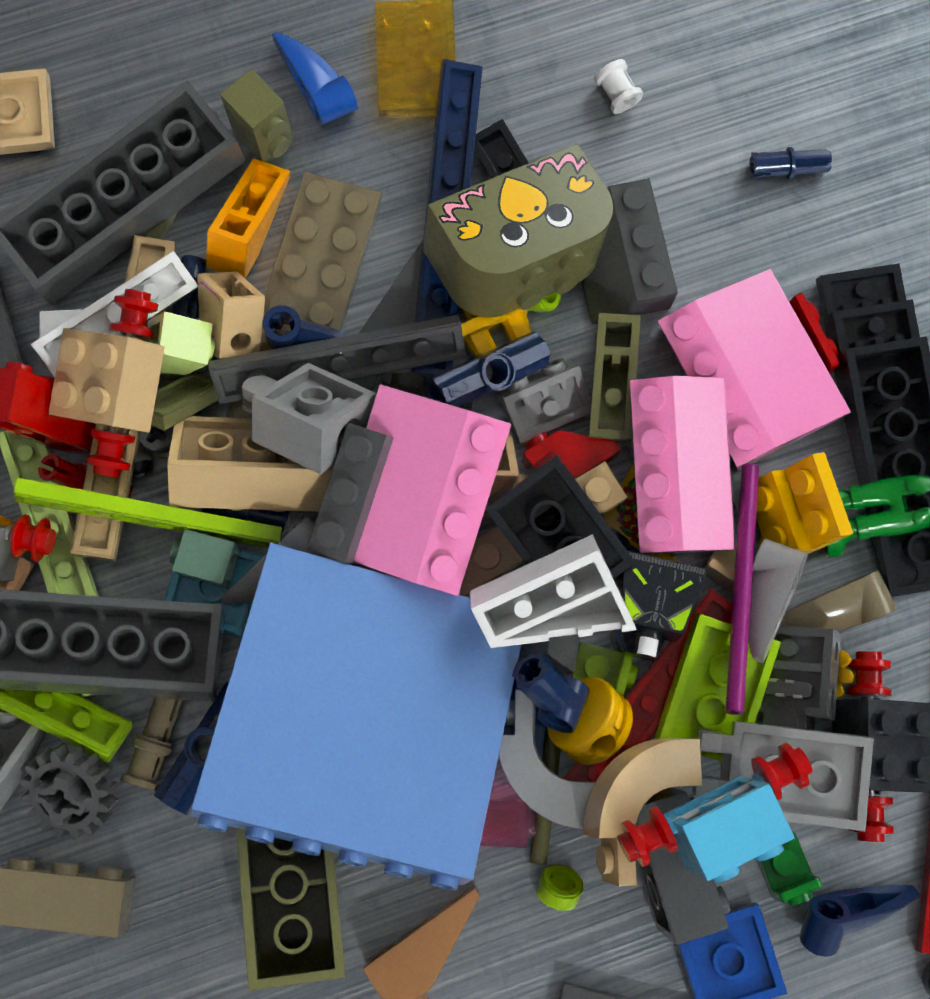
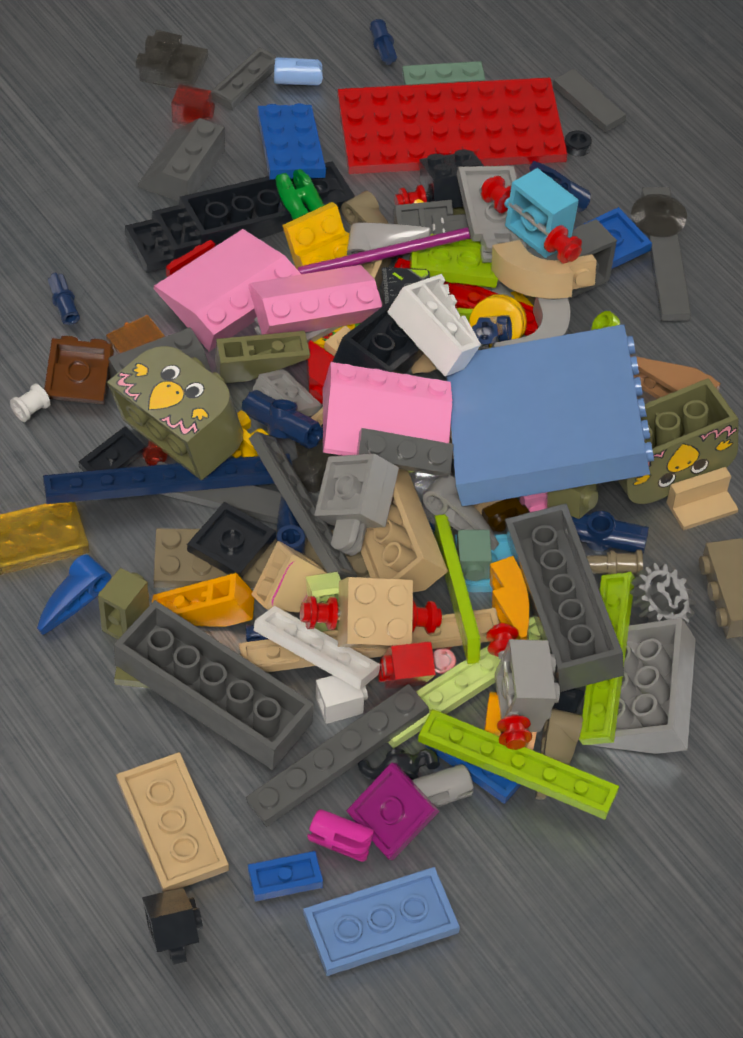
camera: 105 degrees left, 25 degrees down
none -> reddish brown plate [44,336,114,405]
none -> clear orange piece [106,315,165,354]
none -> black plate [187,502,276,578]
none -> light orange slope [490,556,529,640]
none -> tan panel [666,467,739,531]

